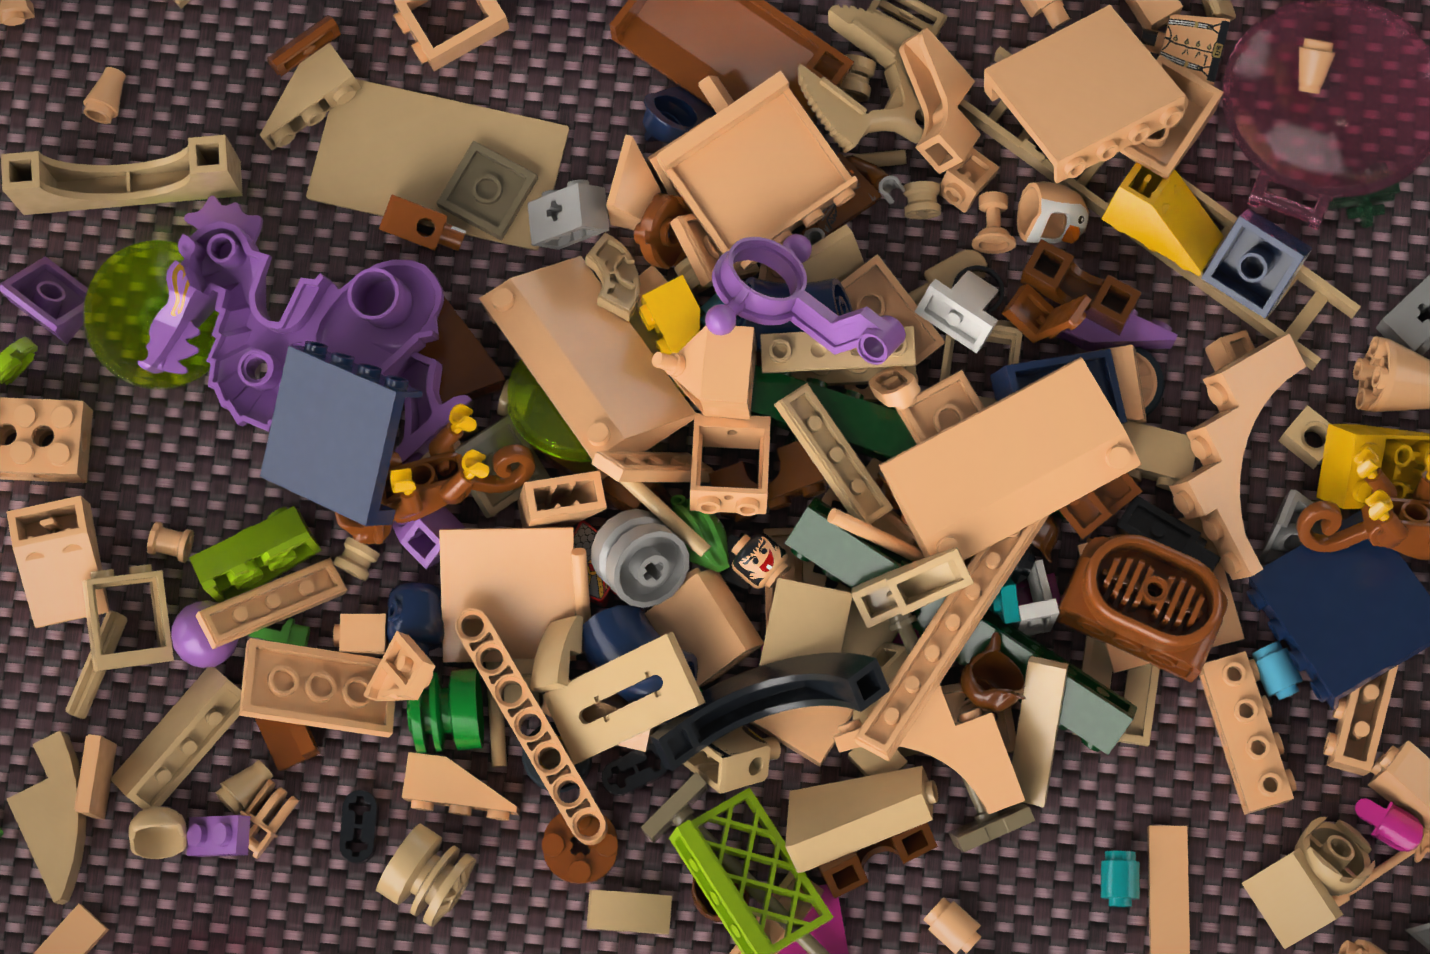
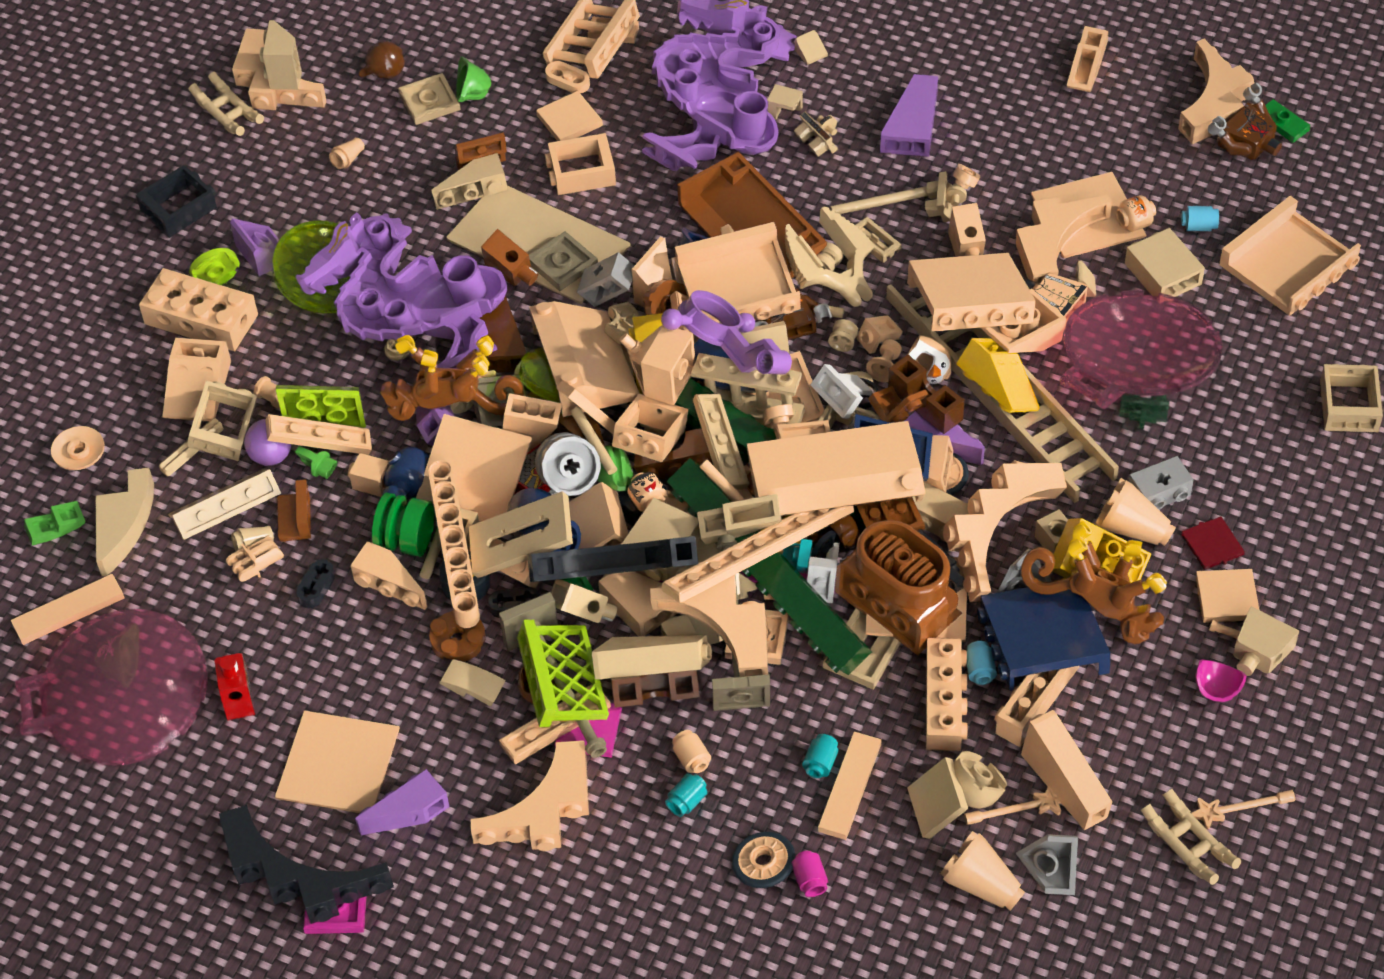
camera: 15 degrees right, 25 degrees down
tan arch [1,135,243,215] -> none
light nougat tile [74,734,117,820] -> none
tan hair [129,806,187,859] -> none
medium lavender plate [187,815,251,857] -> none
light nougat plate [239,638,395,738] -> none
panel [260,341,423,526] -> none
tan wheel [333,537,380,581] -> none
light nougat wing [363,631,436,701] -> none
tan wheel [376,823,476,927] -> none
tan slope [530,615,583,693] -> none
light nougat bar [571,548,591,653] -> none
light nougat arch [899,28,981,174] -> none
reddish brown hair [960,632,1026,712] -> none
tan tile [1012,656,1069,807] -> none
brick [1201,208,1312,319] -> none
light nougat cone [1298,38,1336,94] -> none
dark pink arm [1355,798,1423,852] -> none

